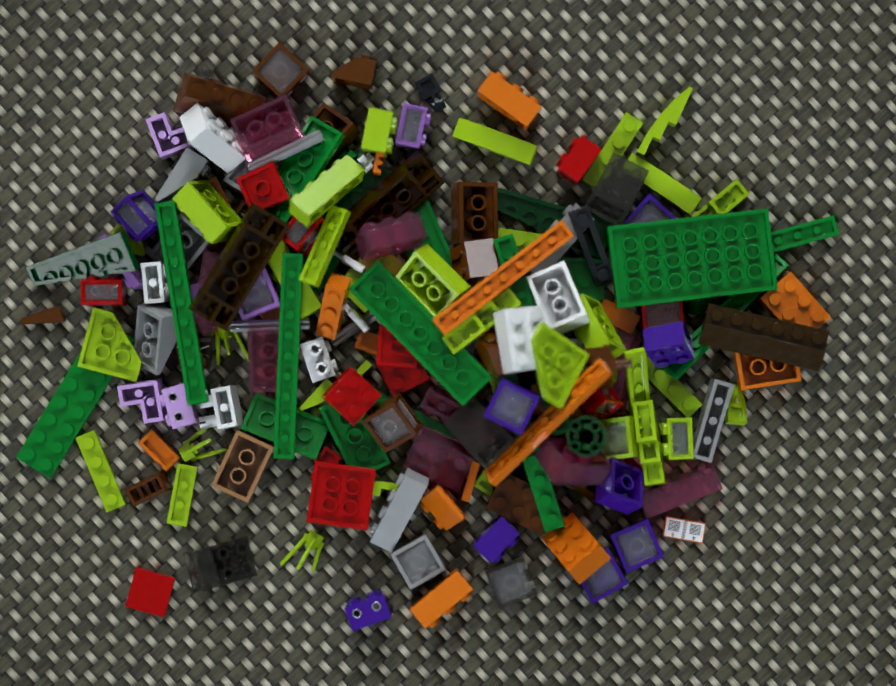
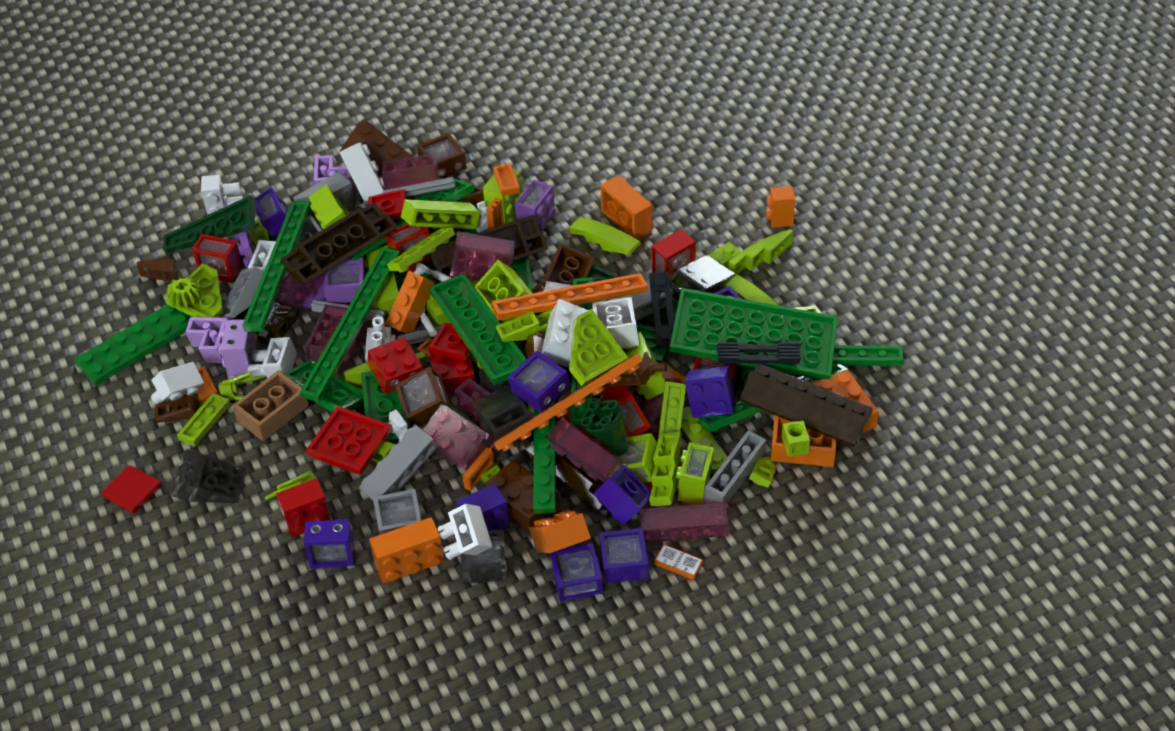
camera: 20 degrees right, 40 degrees down
lime plate [76,430,126,512] -> none
lime plant [214,326,252,366] -> none
reddish brown slope [331,55,377,90] -> none
black plate [415,73,446,113] -> none
orange slope [420,483,465,531] -> none
none -> white brick [151,362,204,404]
none -> lime gear [167,276,201,309]
none -> white brick [201,175,243,215]
none -> red piece [276,478,331,537]
none -> white plate [388,410,408,442]
none -> white brick [438,504,492,560]
none -> orange tile [493,163,520,196]
none -> black container [717,342,801,364]
none -> orange brick [766,186,795,228]
none -> lime brick [782,421,810,457]

